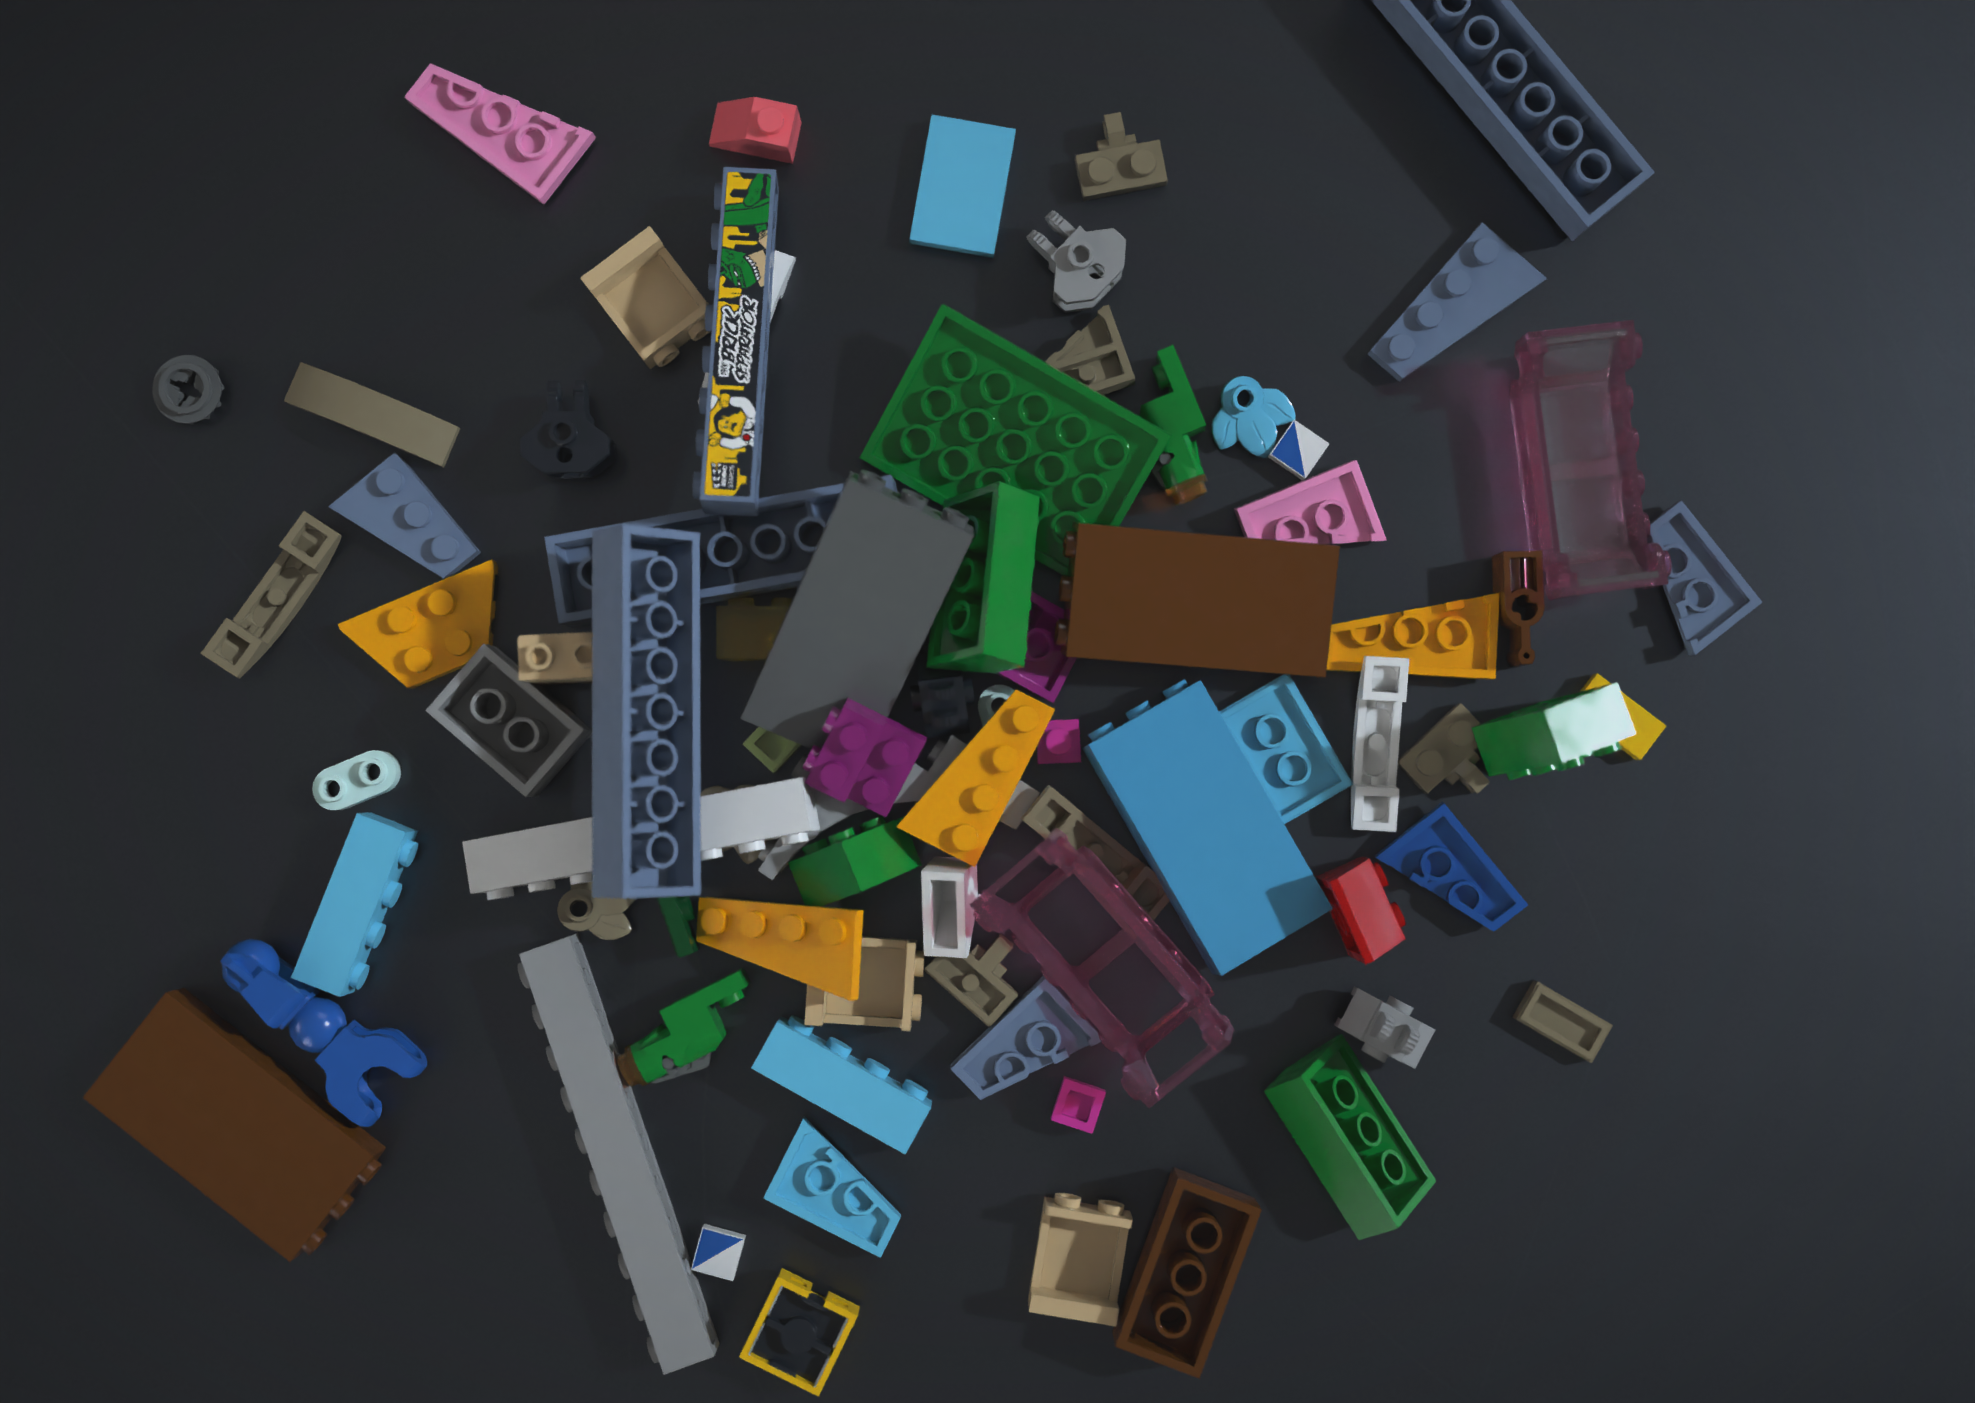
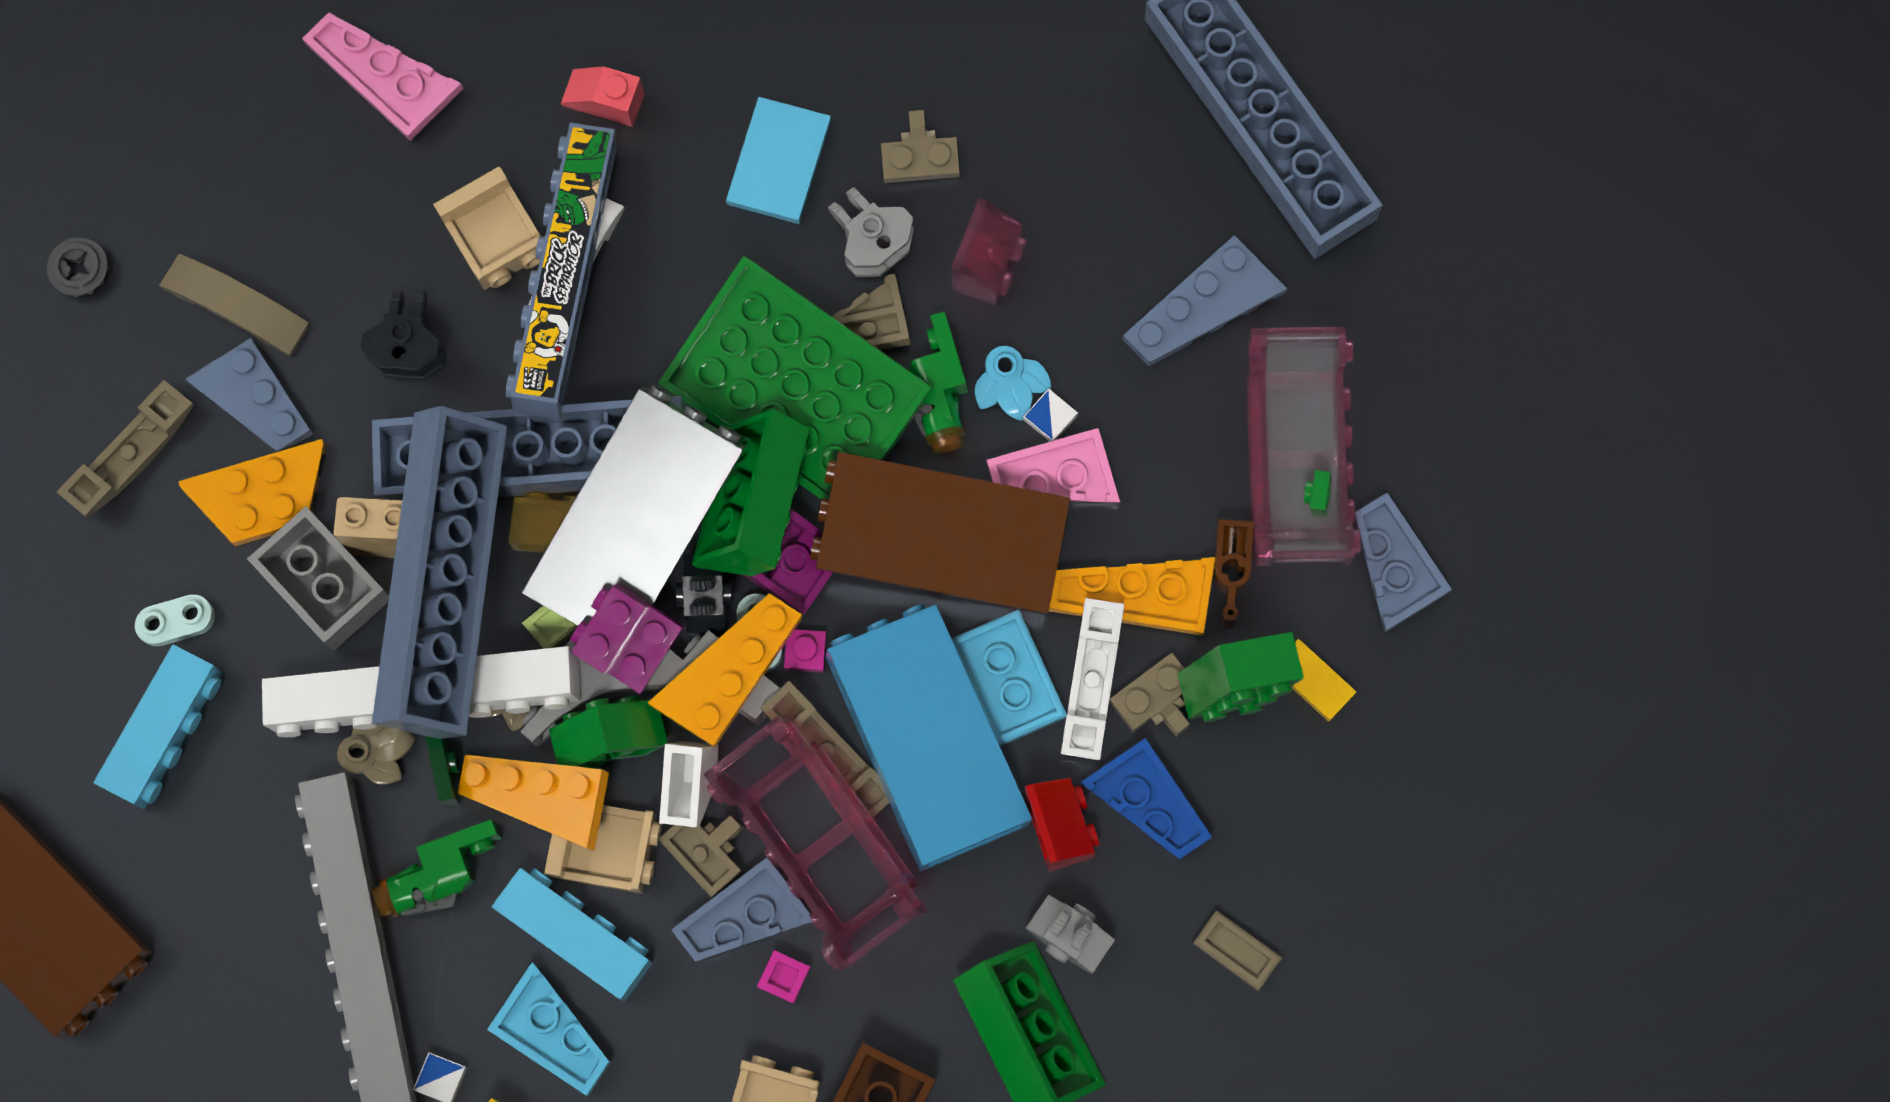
camera: 15 degrees right, 10 degrees down
blue piece [221,939,427,1127] -> none
none -> clear pink slope [952,198,1027,305]
none -> green plate [1304,470,1332,518]

